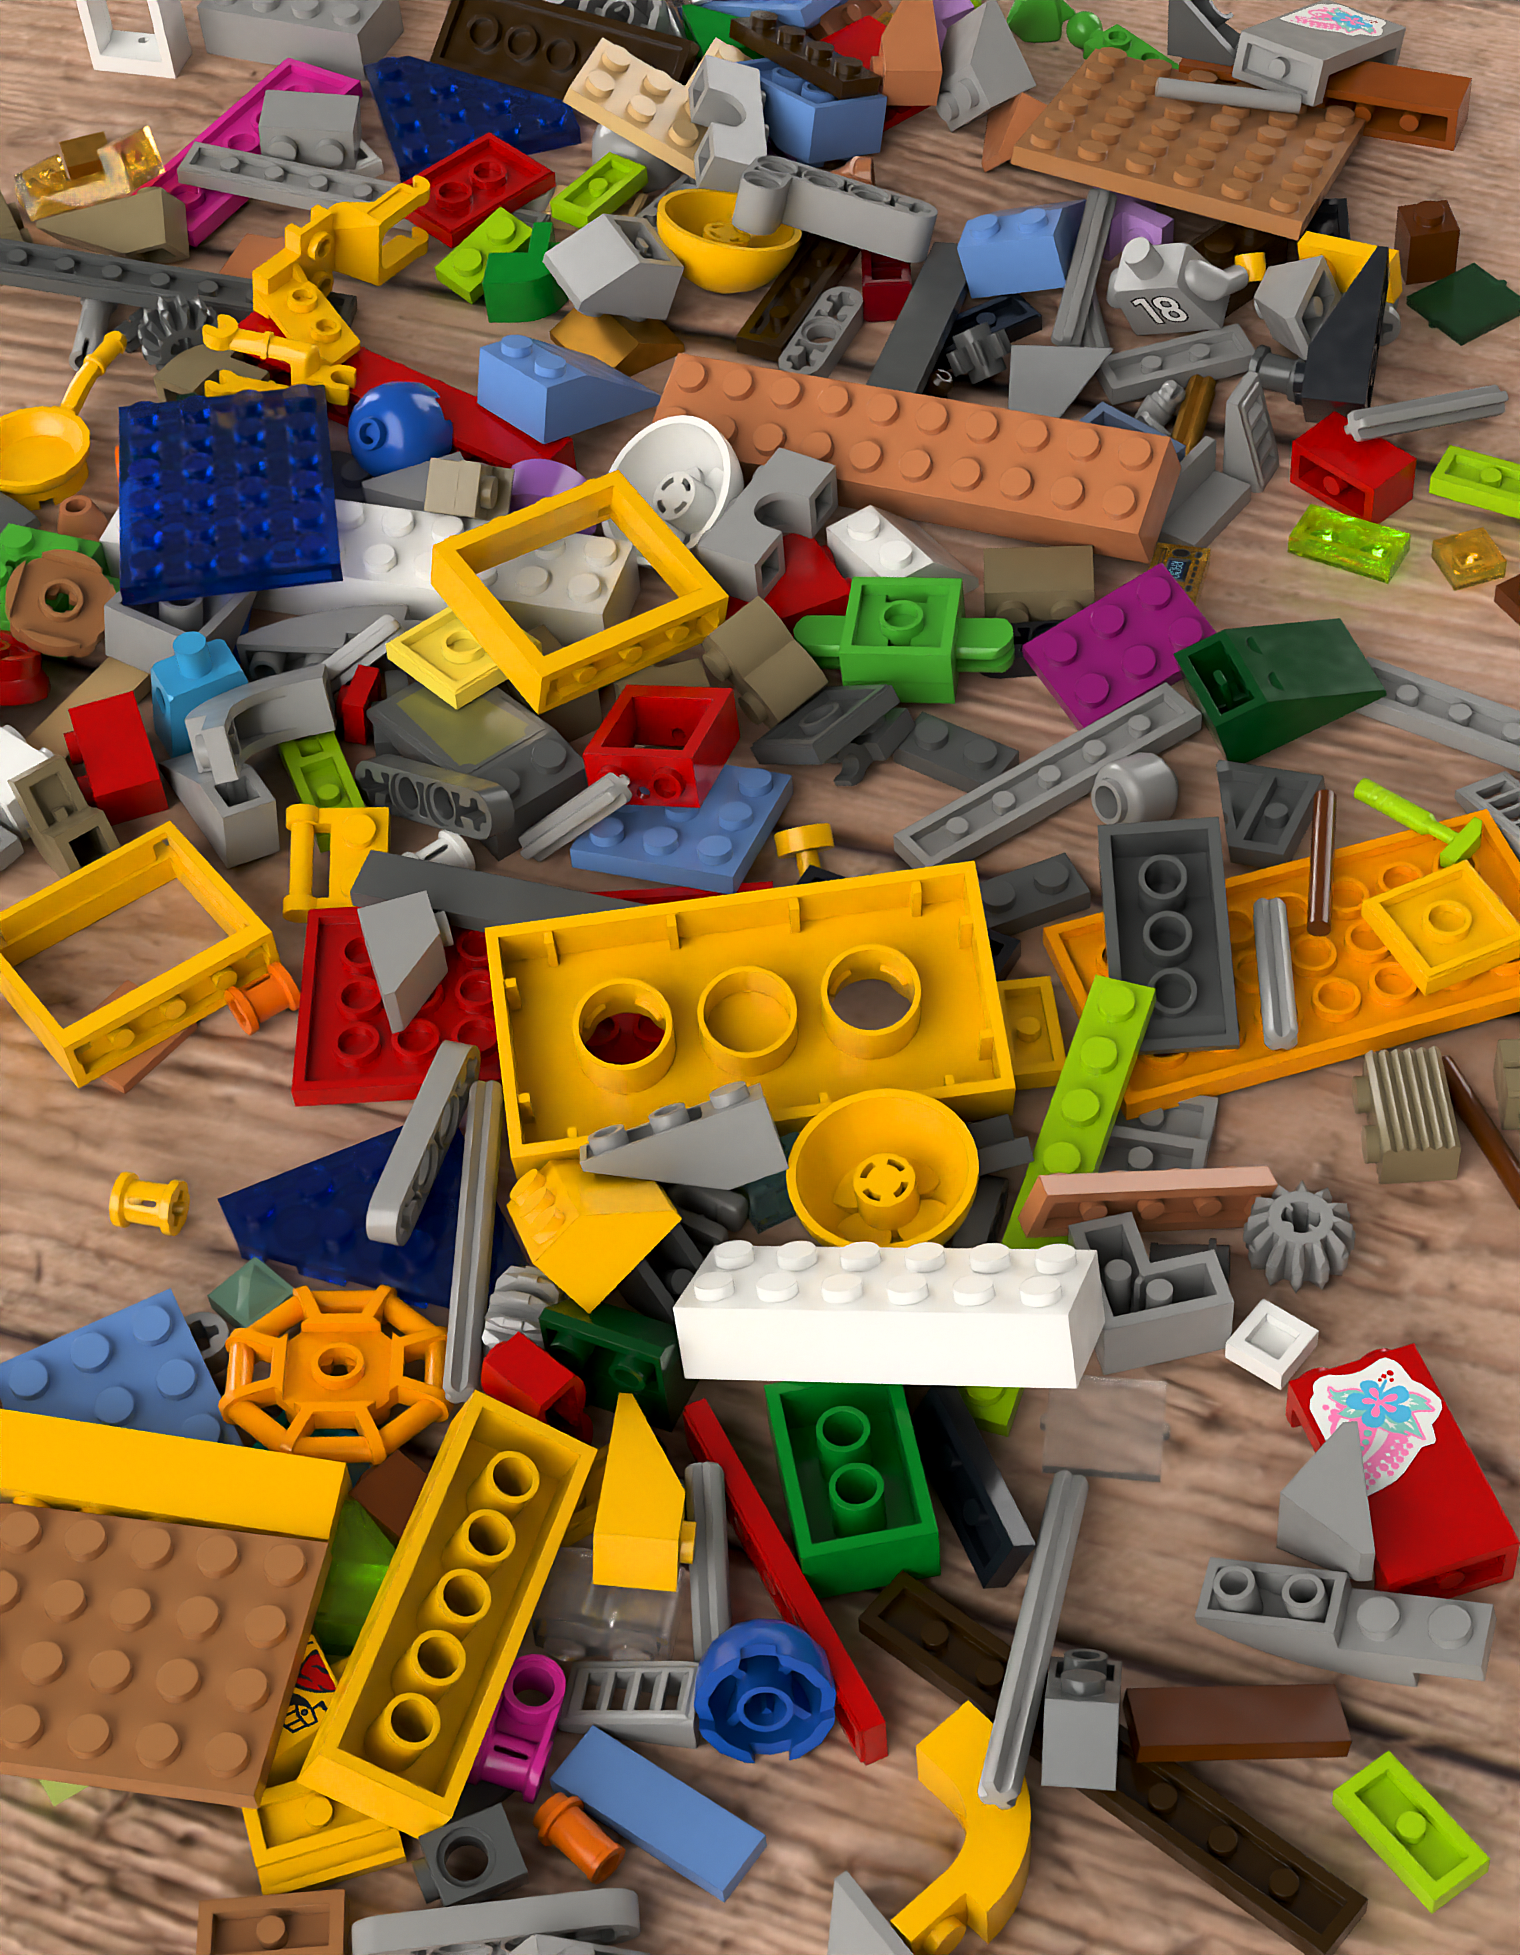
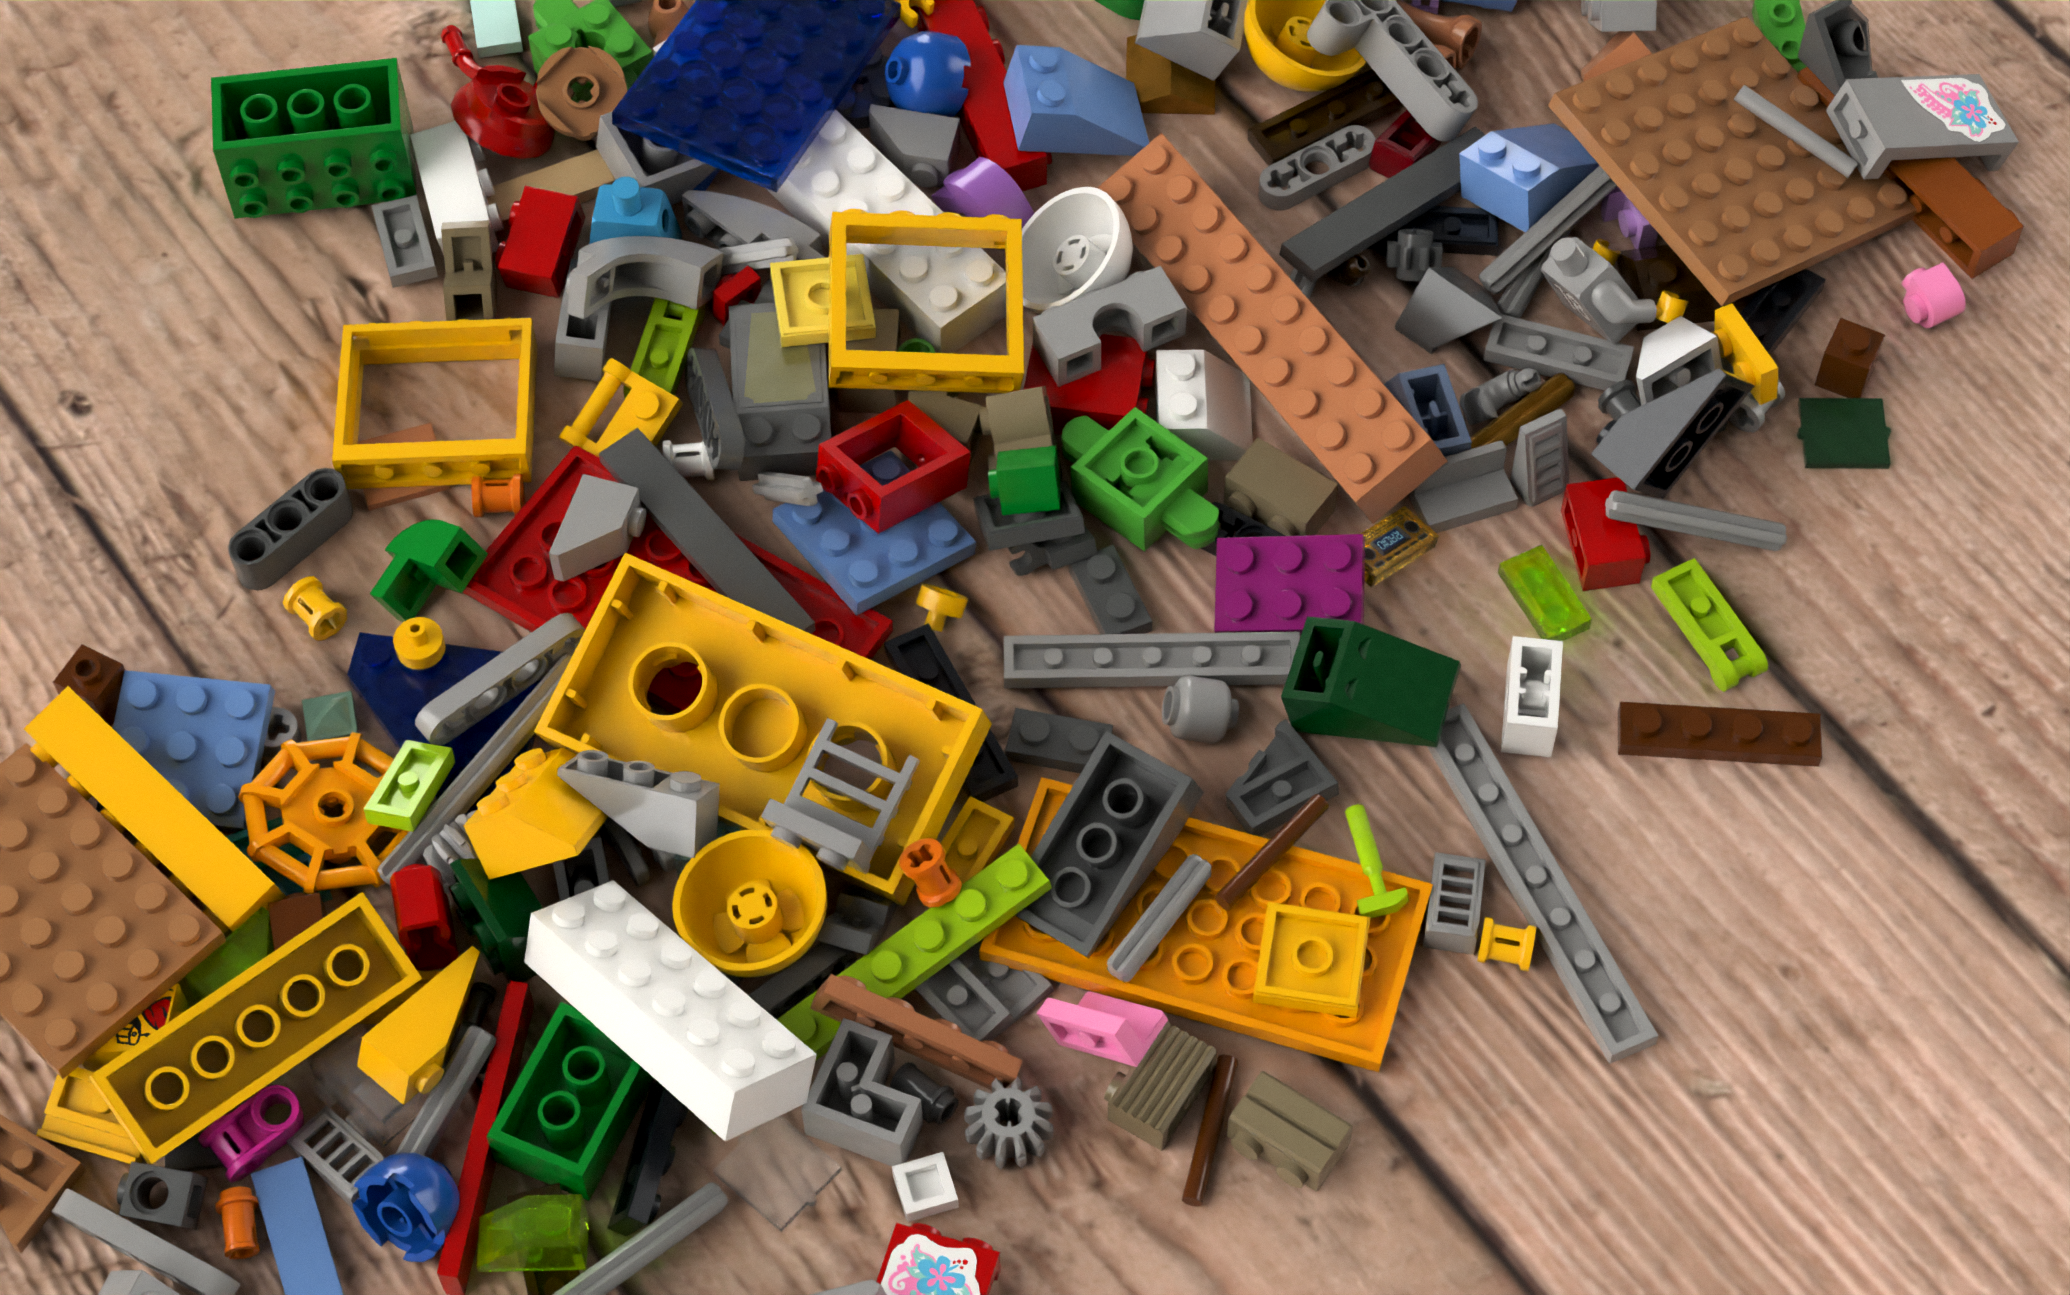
camera: 30 degrees right, 10 degrees up
brick [423,457,515,521] -> none
clear yellow plate [1431,527,1507,591] -> none
none -> dark grey beam [228,468,353,591]
none -> lime plate [364,740,455,832]
none -> green brick [370,519,488,622]
none -> yellow tile [393,617,446,670]
none -> clear neon green slope [477,1194,589,1272]
none -> light grey plate [761,718,920,874]
none -> orange bush [899,838,962,908]
none -> green brick [988,446,1062,515]
none -> bright pink panel [1037,991,1168,1067]
none -> white brick [1501,636,1563,757]
none -> bright pink plate [1902,262,1966,328]

